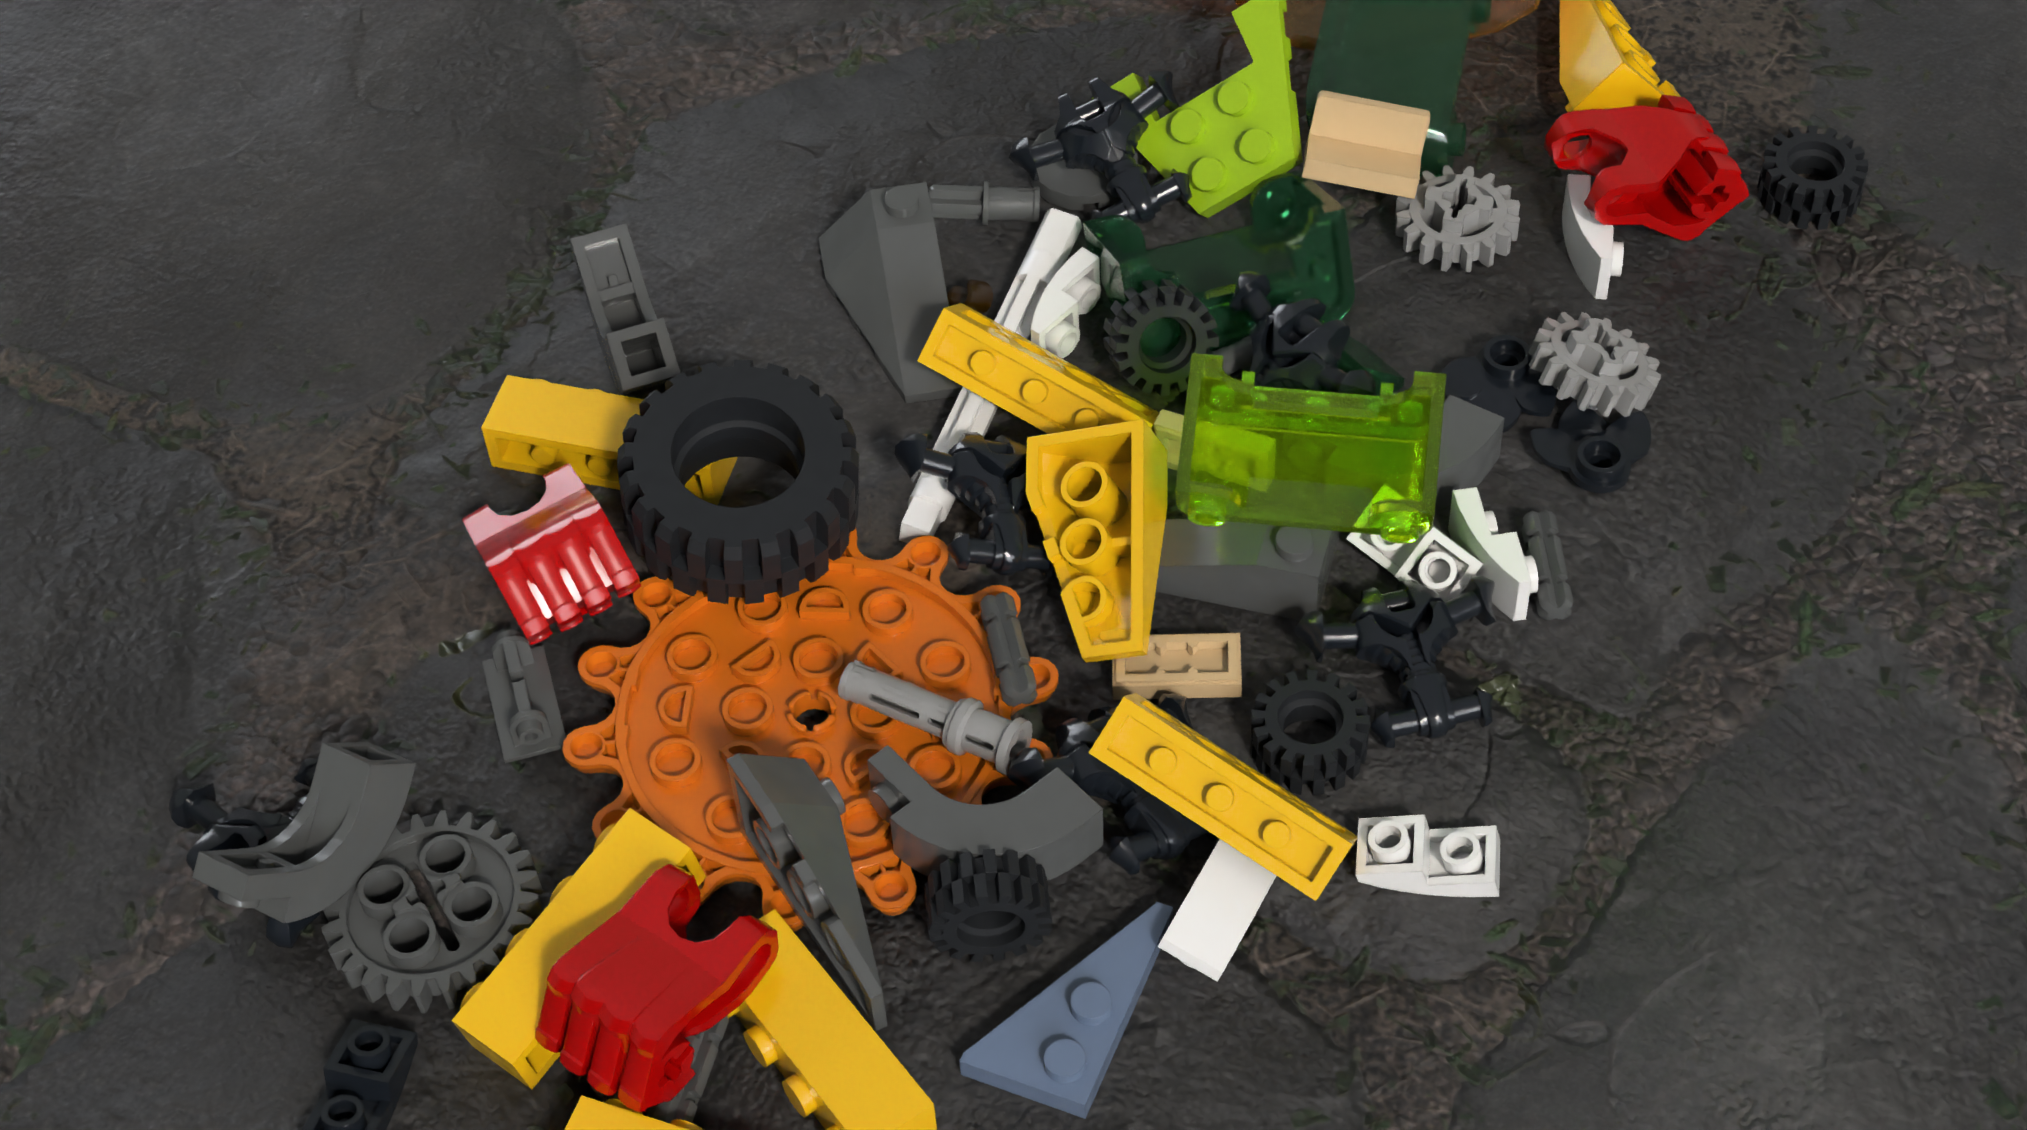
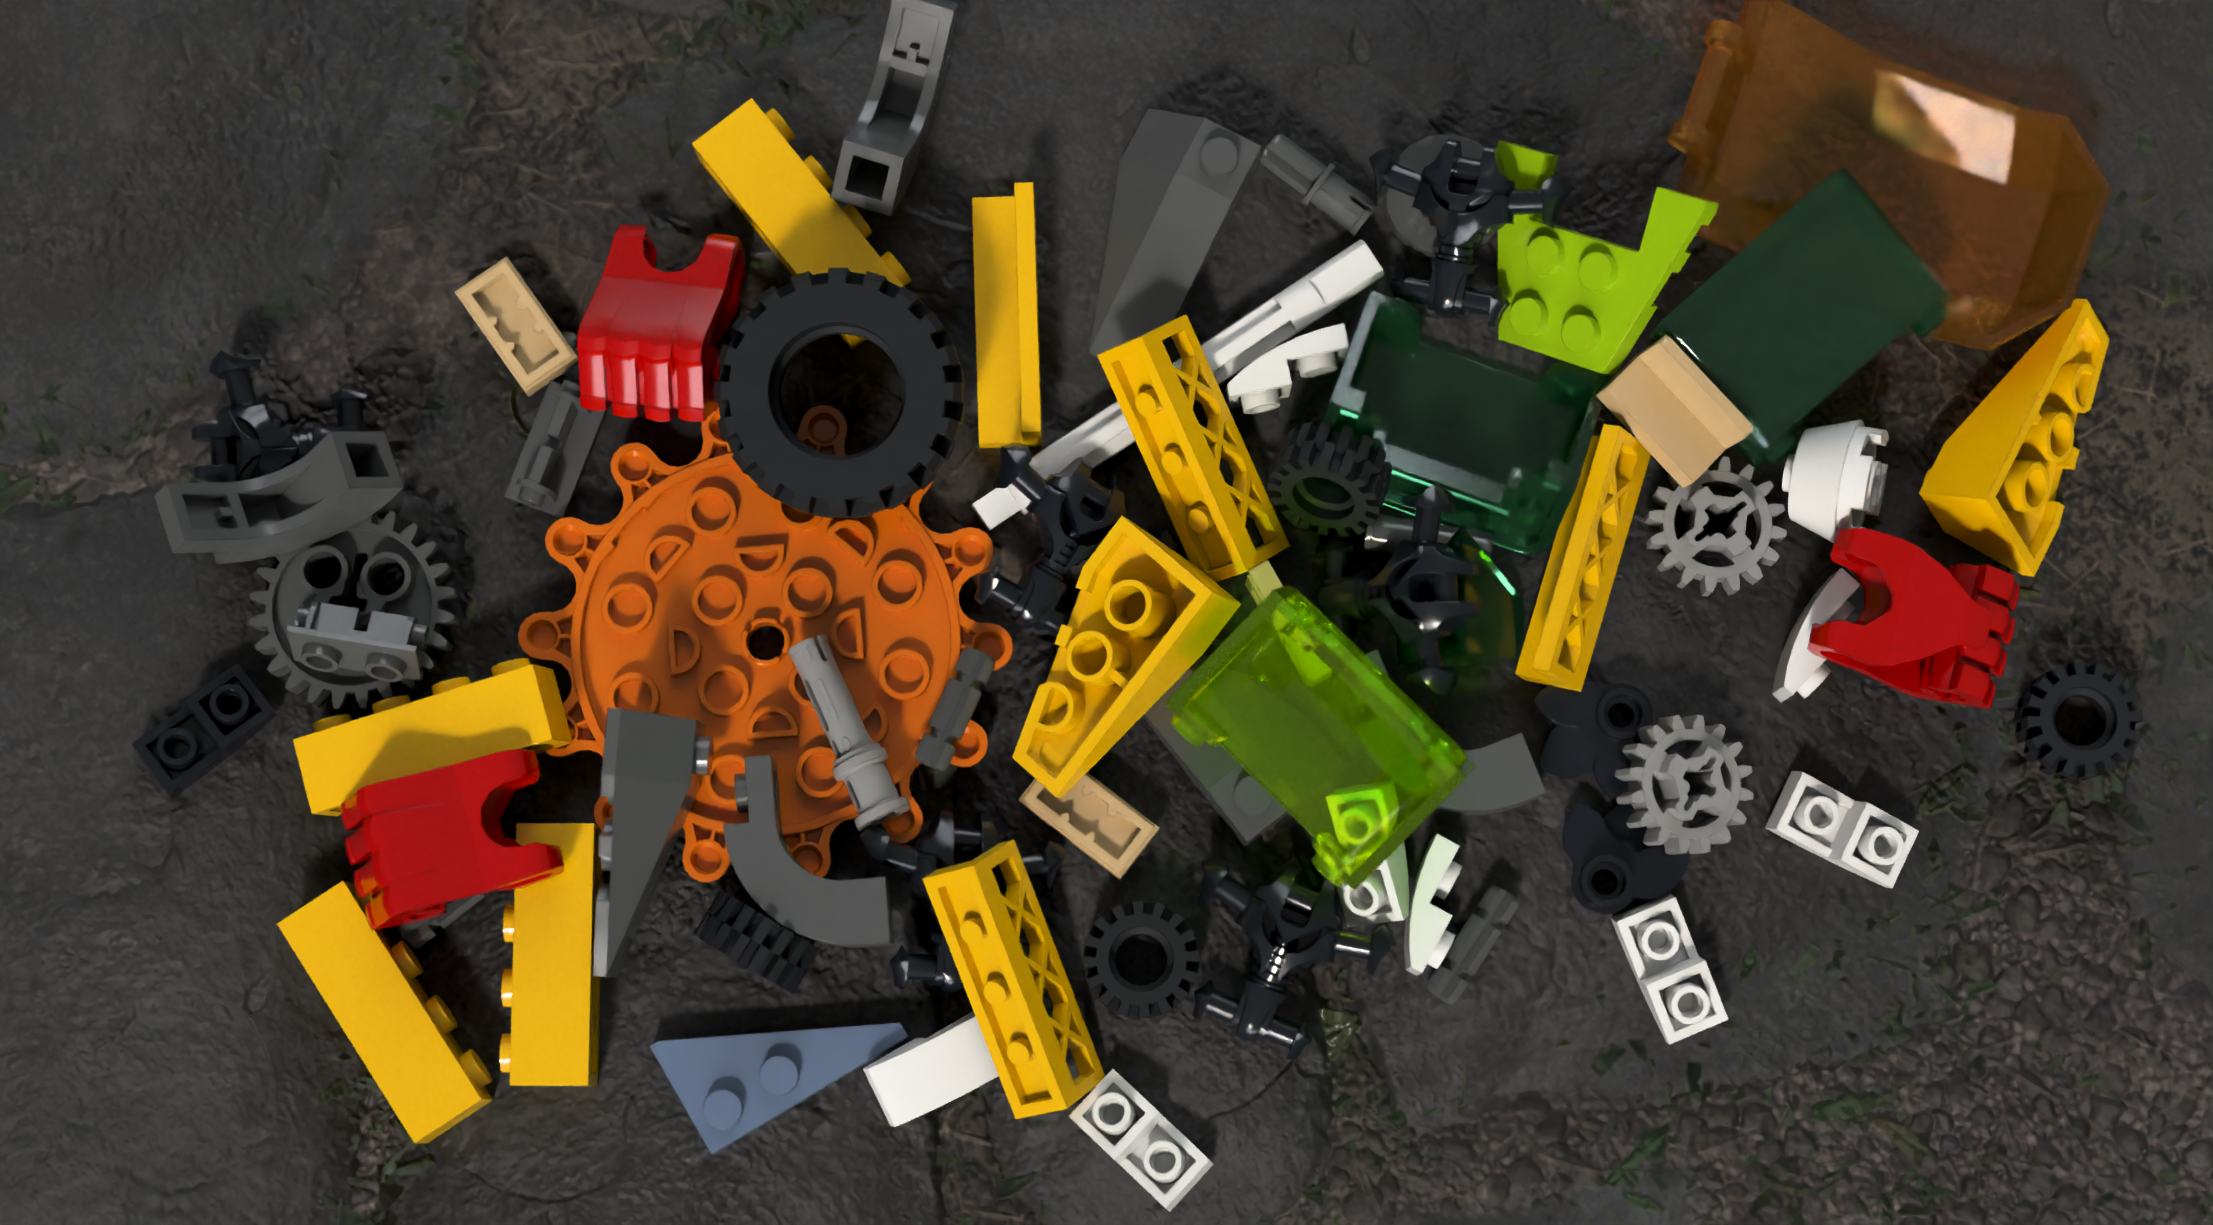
camera: 35 degrees right, 30 degrees up
dark brown hand [947,279,993,314] -> none
none -> dark grey hinge [286,601,429,682]
none -> tan plate [455,256,578,397]
none -> yellow fence [972,182,1043,448]
none -> yellow fence [1515,424,1651,692]
none -> white slope [1611,893,1729,1045]
none -> white slope [1765,771,1919,888]
none -> white cone [1782,419,1889,543]

